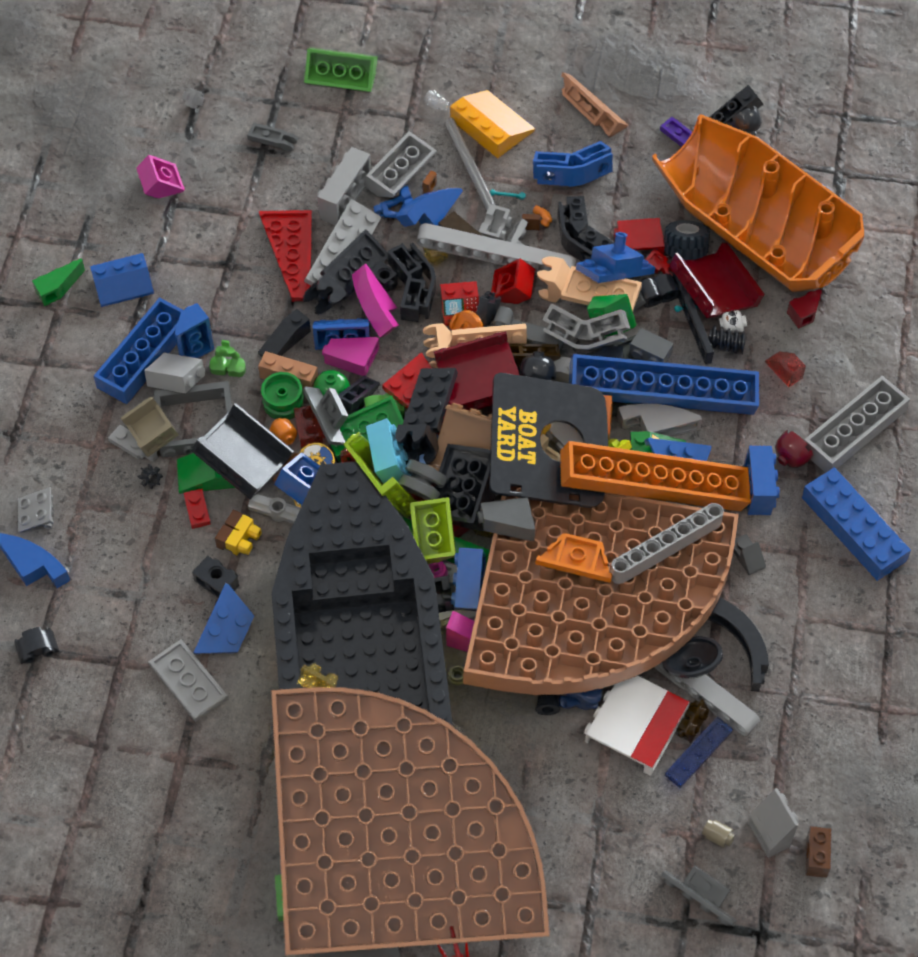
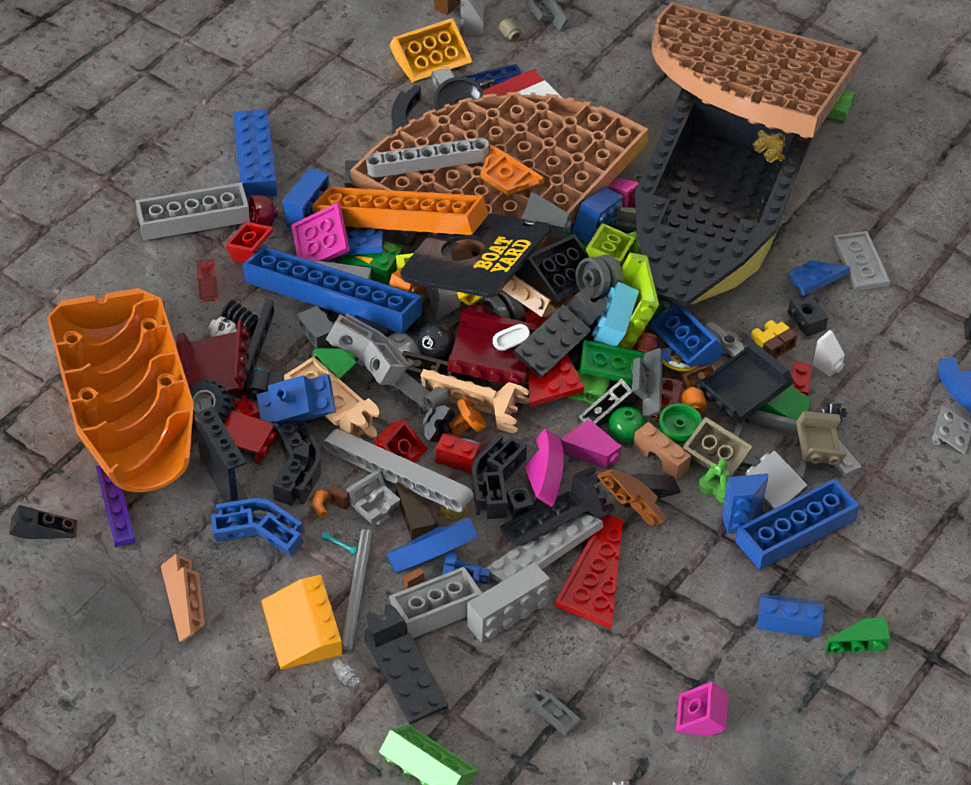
camera: 155 degrees left, 10 degrees down
blue slope [313,318,370,350] -> none
black cylinder [726,106,762,136] -> none
none -> black panel [195,407,248,503]
none -> red slope [225,222,274,264]
none -> dark pink plate [291,203,350,263]
none -> black hinge [364,604,449,724]
none -> light orange slope [389,18,473,83]
none -> white tile [493,324,530,351]
none -> dark orange slope [597,469,667,526]
none -> dark tan slope [682,417,753,477]
none -> white slope [813,330,845,377]

